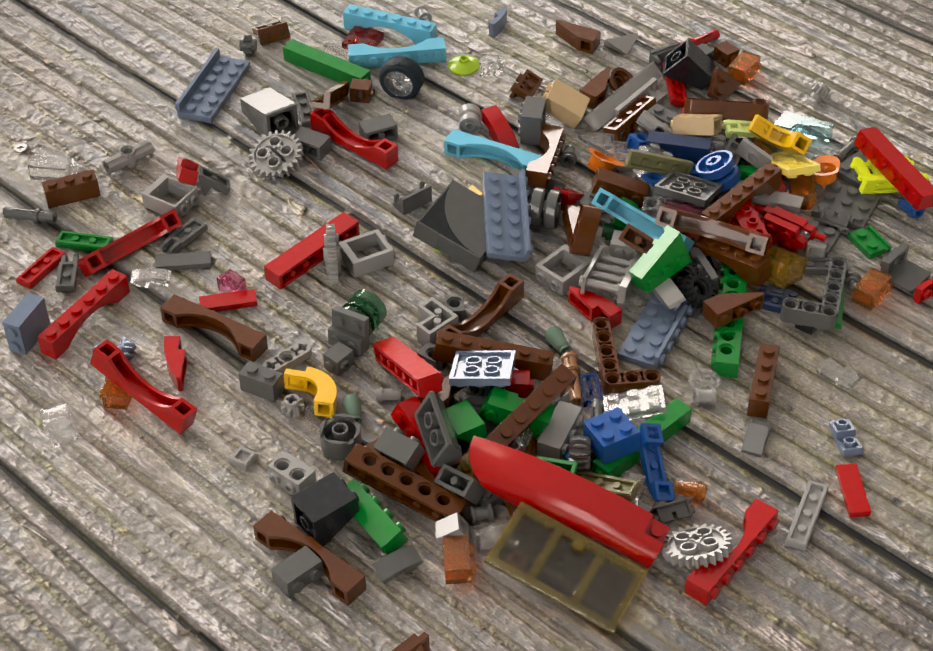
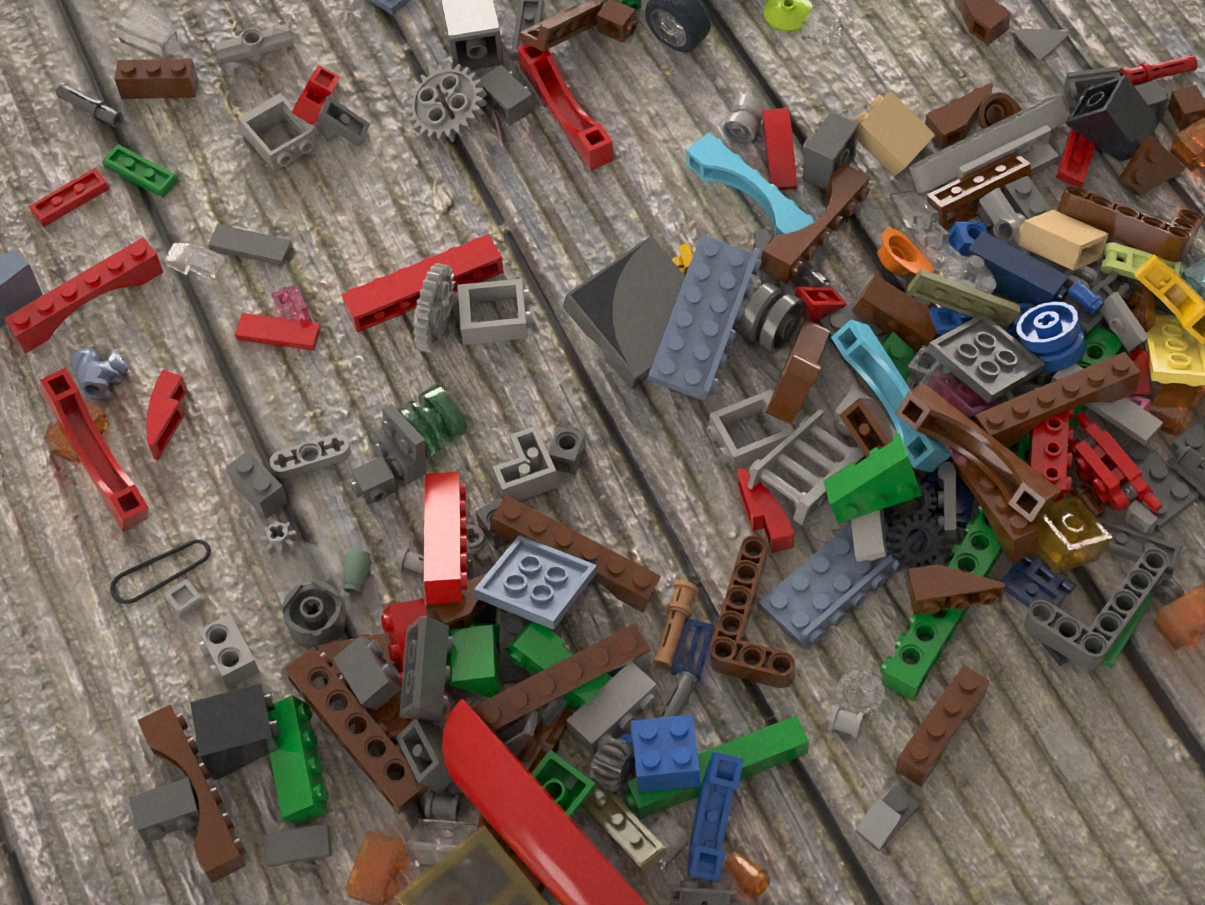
camera: 25 degrees right, 15 degrees up
dark grey hinge [55,254,79,292] -> none
red arch [76,209,183,278] -> none
dark grey hinge [160,217,208,254] -> none
reddish brown arch [160,294,268,362] -> none
yellow arch [284,366,337,418] -> none
dark grey brick [358,114,398,141] -> none
dark grey hinge [393,181,432,215] -> none
brick [434,512,470,550] -> none
reddish brown arch [436,273,524,337] -> none
red brick [505,370,534,398] -> none
reddish brown bracket [509,69,543,99] -> none
sand green cone [545,326,570,355] -> none
dark grey cone [560,145,577,167] -> none
dark green cone [601,222,624,240] -> none
clear plate [603,385,667,420] -> none
sand blue slope [829,419,863,457] -> none
none -> black piece [110,539,211,604]
none -> blue pin [1068,280,1104,315]

